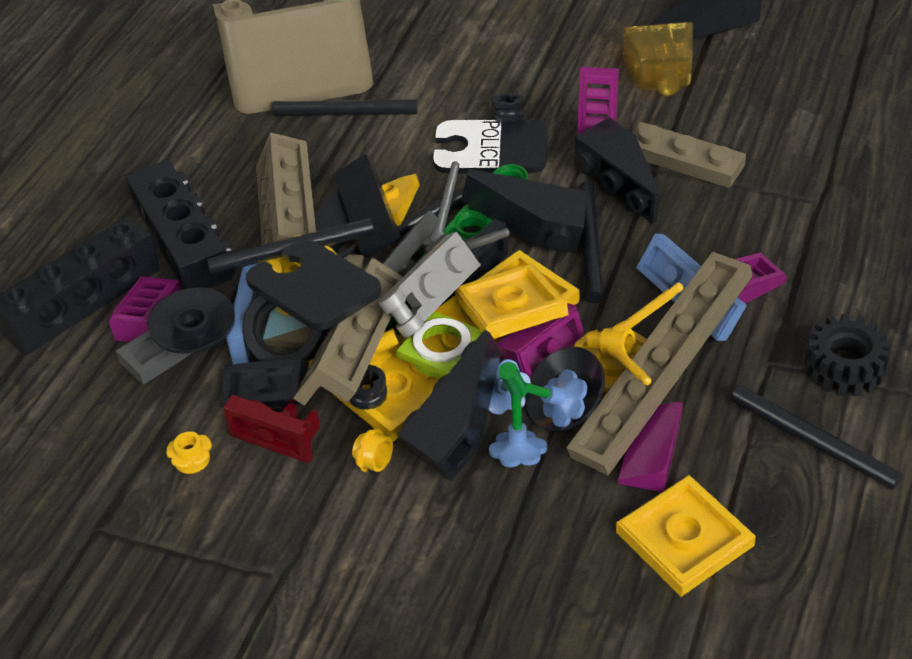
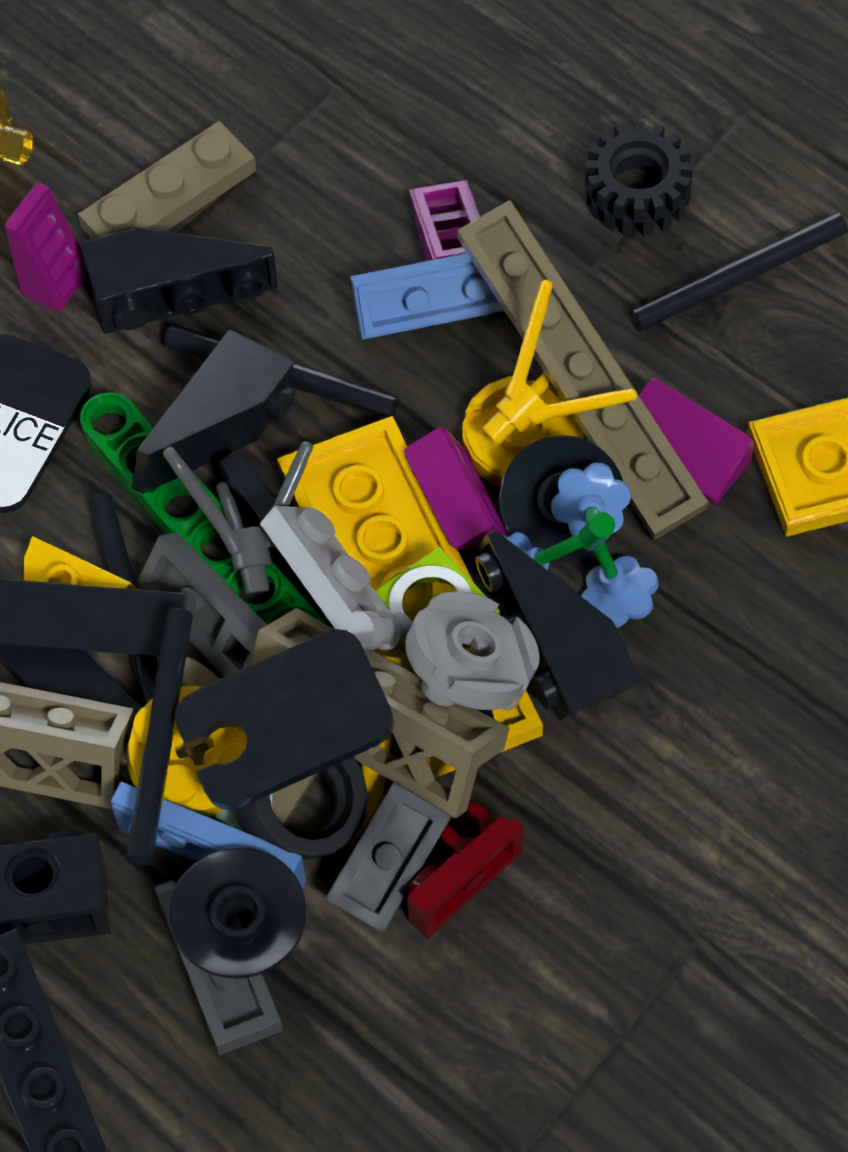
camera: 70 degrees left, 15 degrees up
magenta slope [109,276,181,342] -> none
yellow plate [166,431,212,474] -> none
yellow plate [352,428,393,472] -> none
yellow tile [455,264,568,339] -> none
none -> light grey plate [405,592,540,710]

